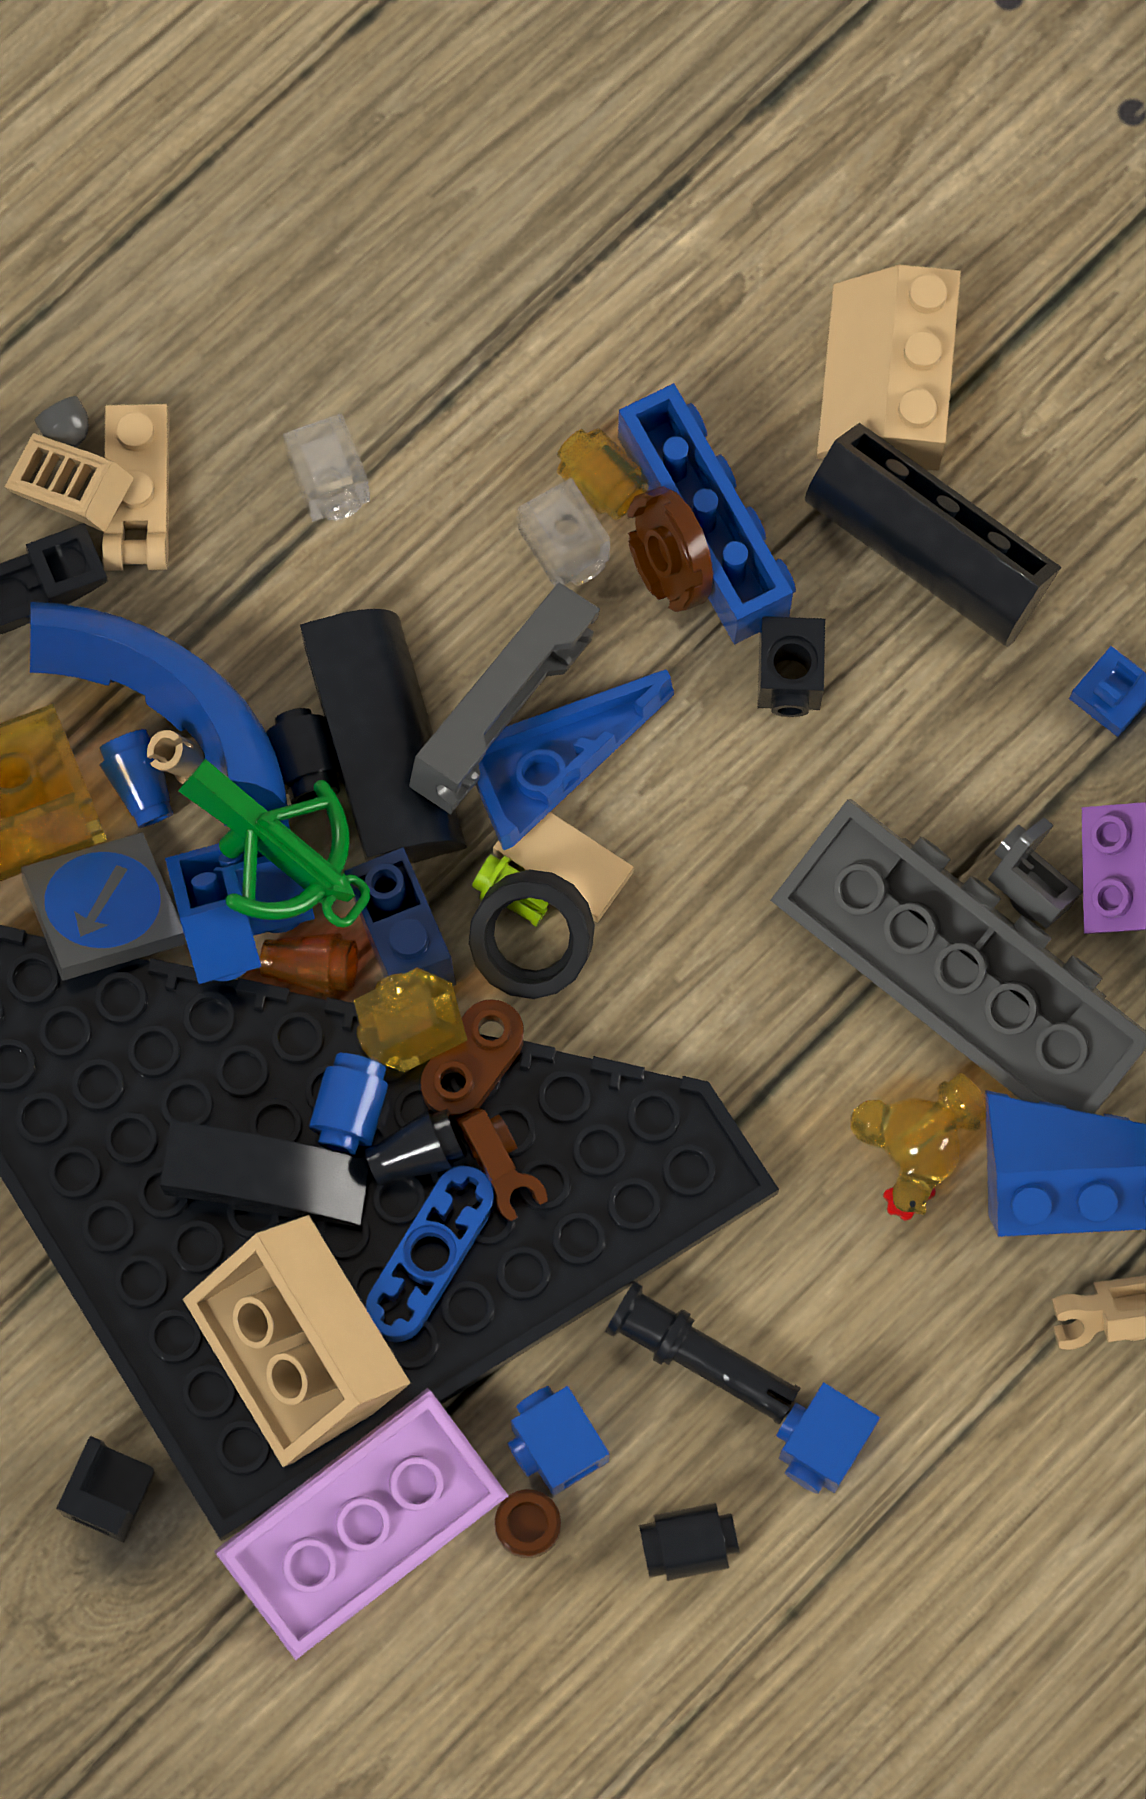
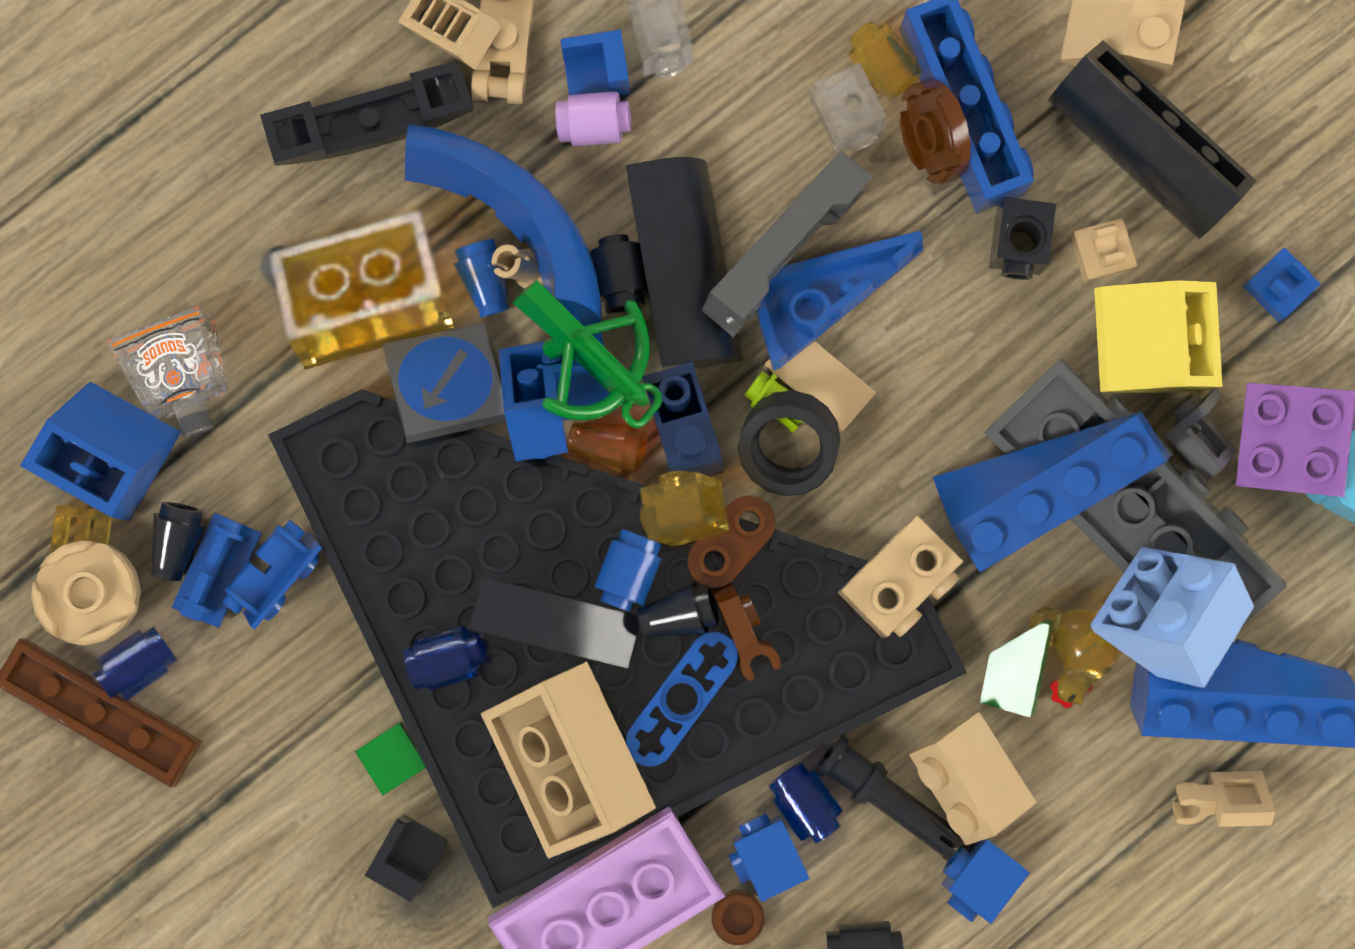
camera: 10 degrees right, 10 degrees up
none -> green tile [355,722,426,796]
none -> clear blue brick [403,625,487,691]
none -> lavender brick [556,91,631,147]
none -> blue panel [560,29,630,96]
none -> clear blue brick [768,761,843,844]
none -> tan brick [837,515,963,637]
none -> tan brick [909,712,1037,845]
none -> blue wedge [933,412,1170,572]
none -> tile [980,619,1054,717]
none -> tan tile [1070,218,1138,284]
none -> light blue slope [1090,547,1254,688]
none -> light yellow slope [1094,280,1223,393]

